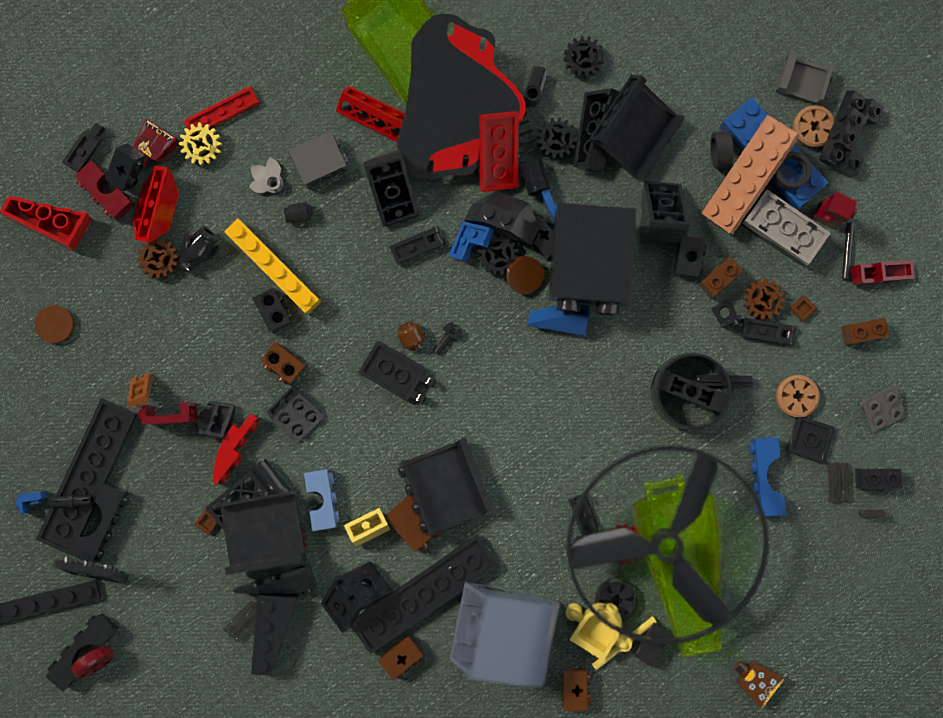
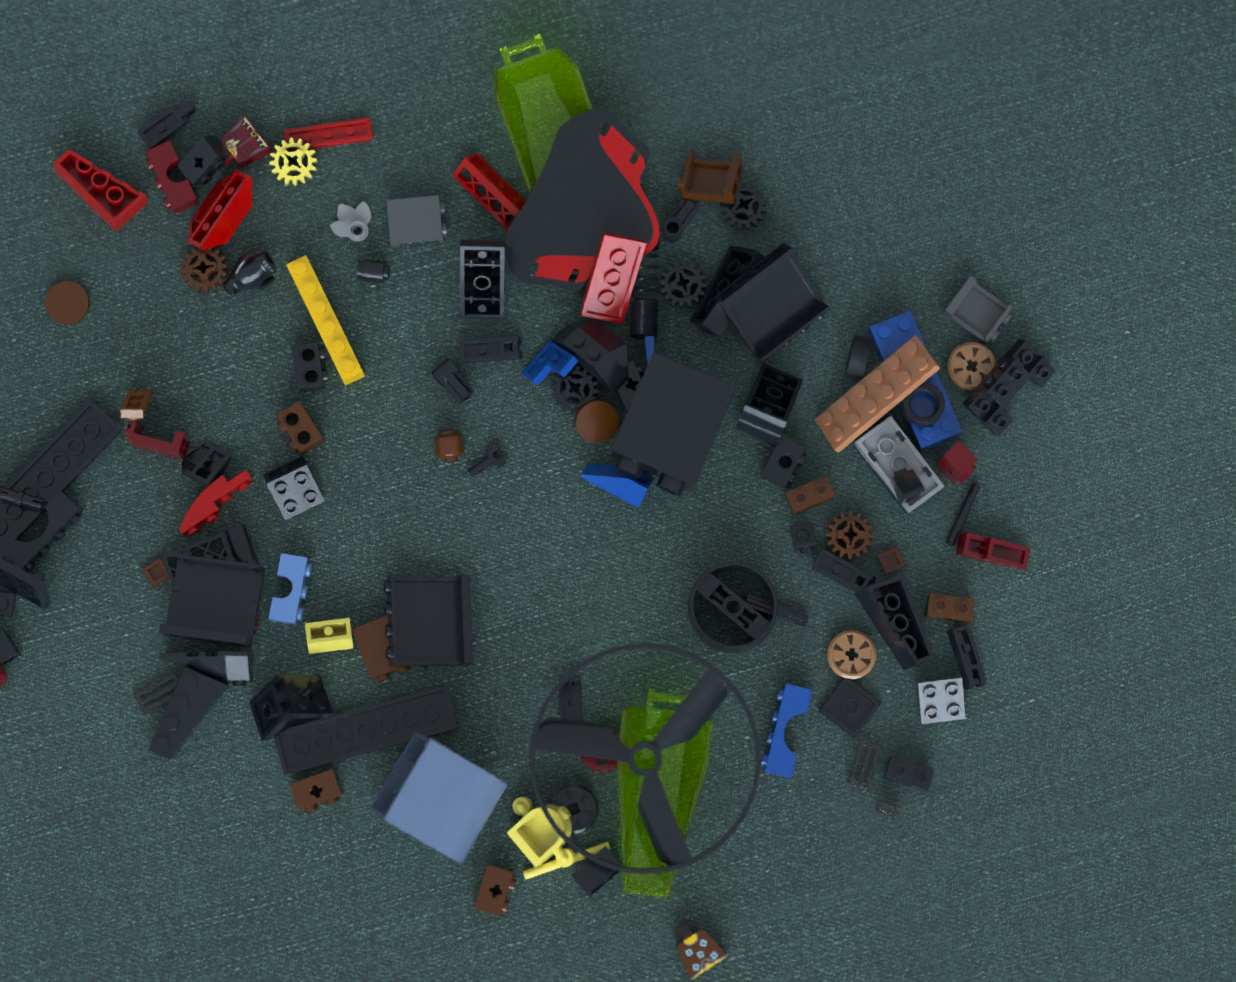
camera: 20 degrees right, 5 degrees down
black tile [358,340,436,404] -> none
none -> black piece [431,358,474,404]
none -> reddish brown panel [678,151,743,204]
none -> black wedge [854,575,935,670]
none -> black slope [890,468,926,505]
none -> black plate [947,625,986,690]

